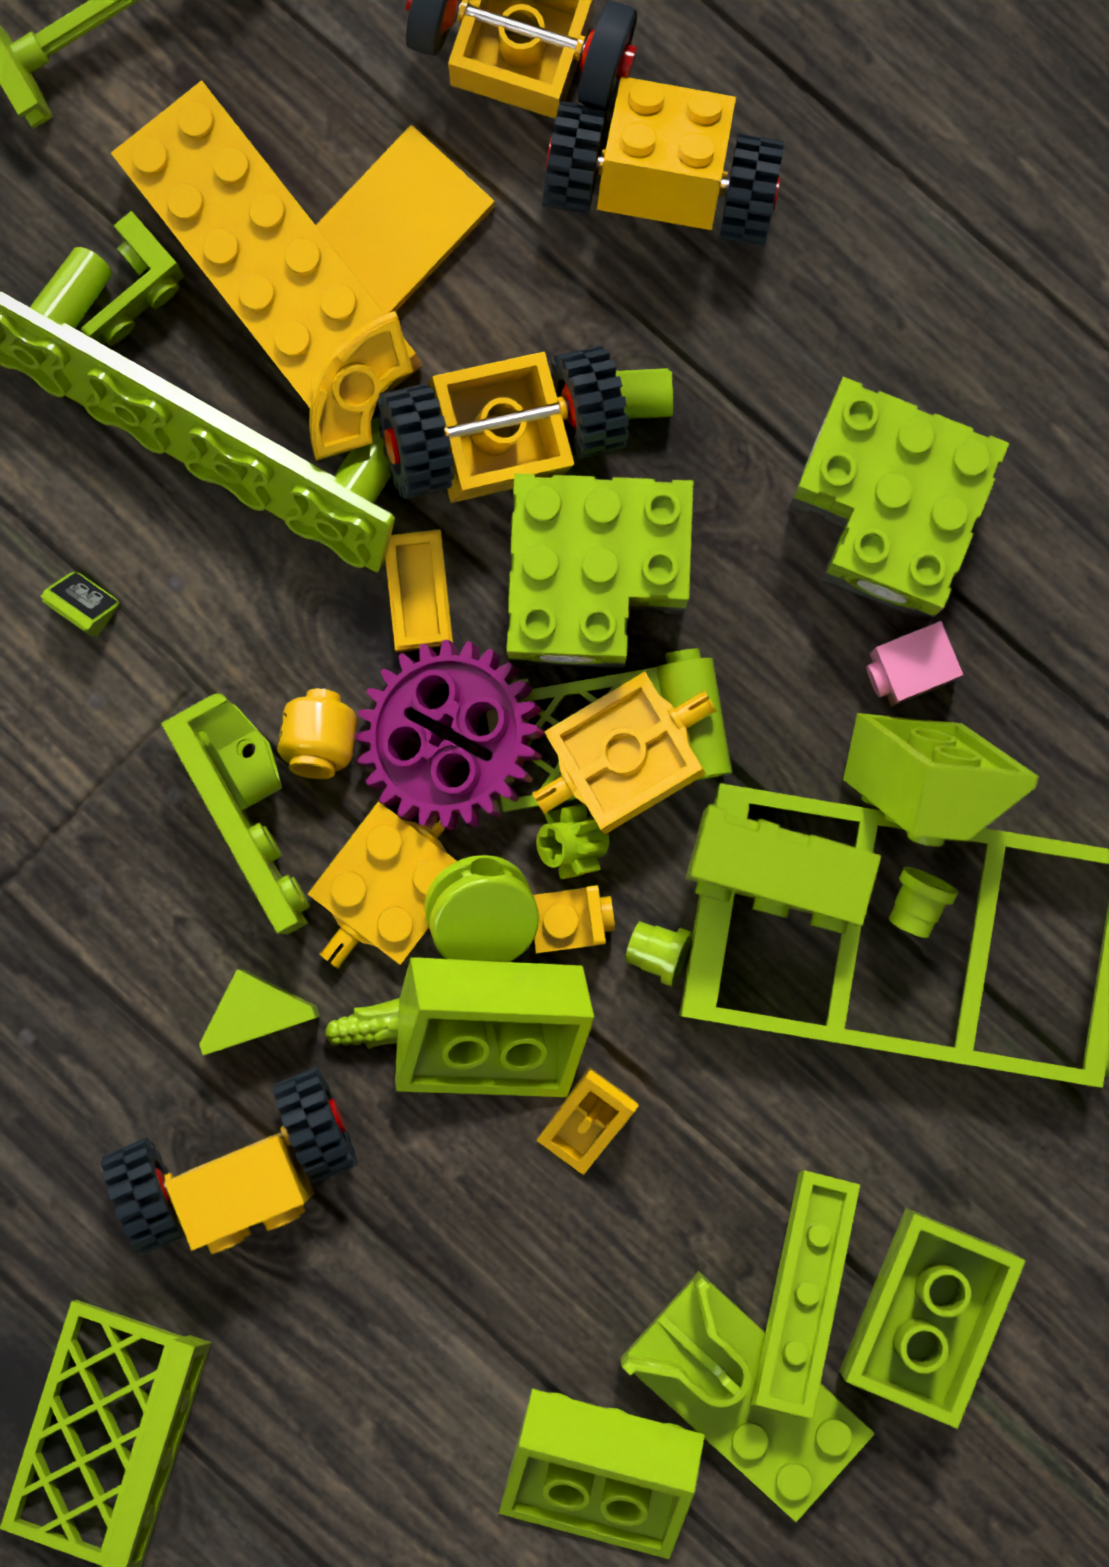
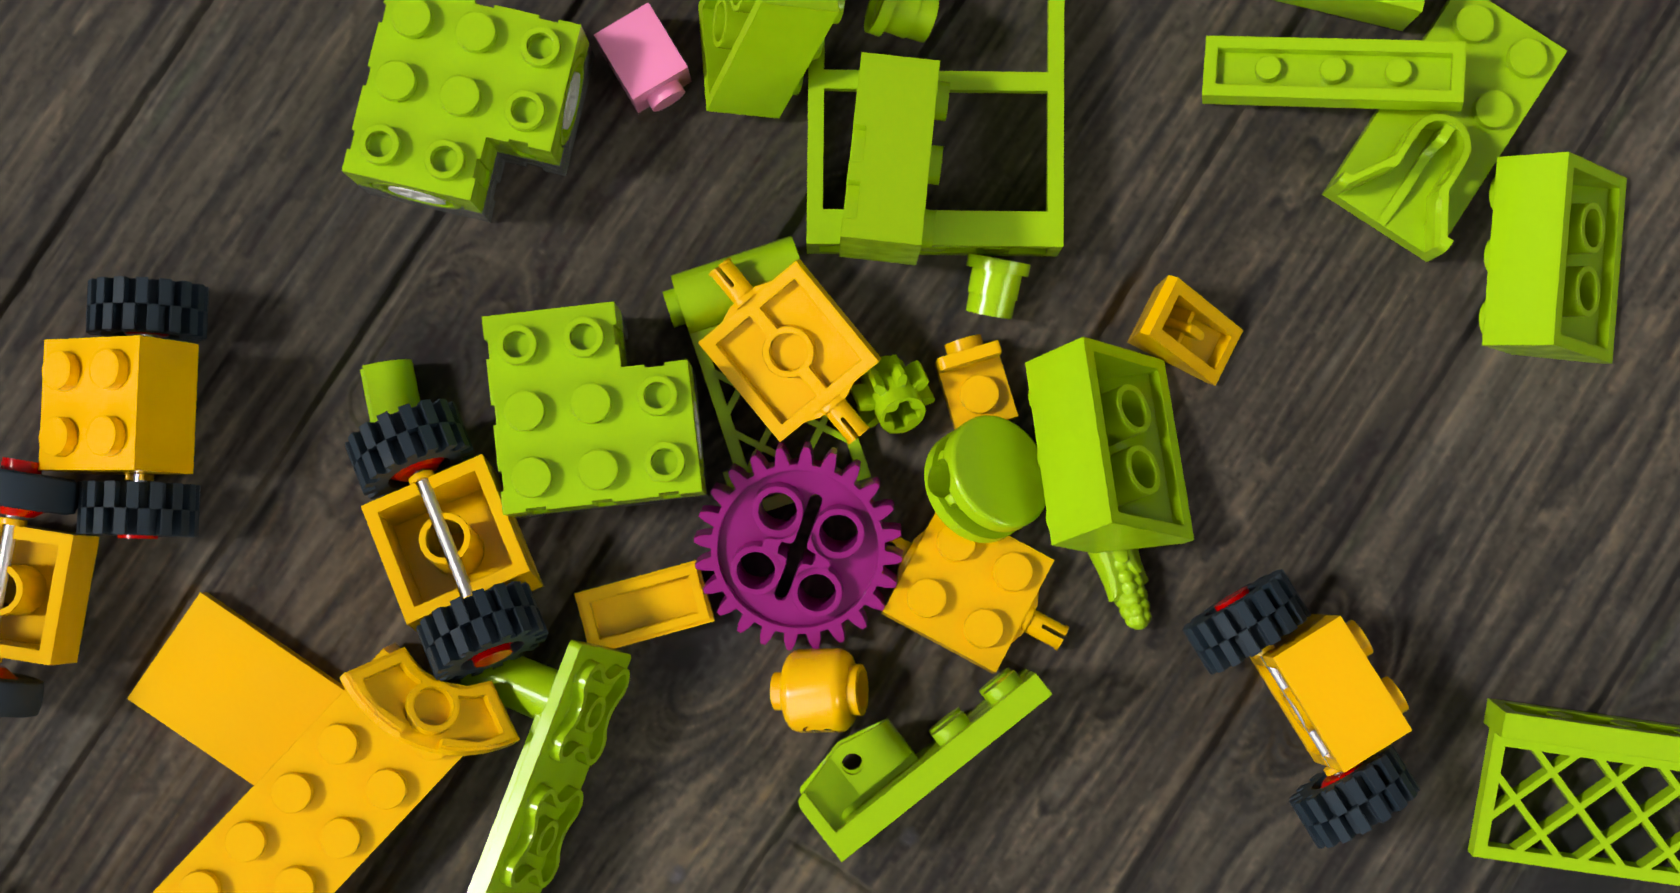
camera: 105 degrees left, 0 degrees up
lime slope [199,969,320,1055] -> none

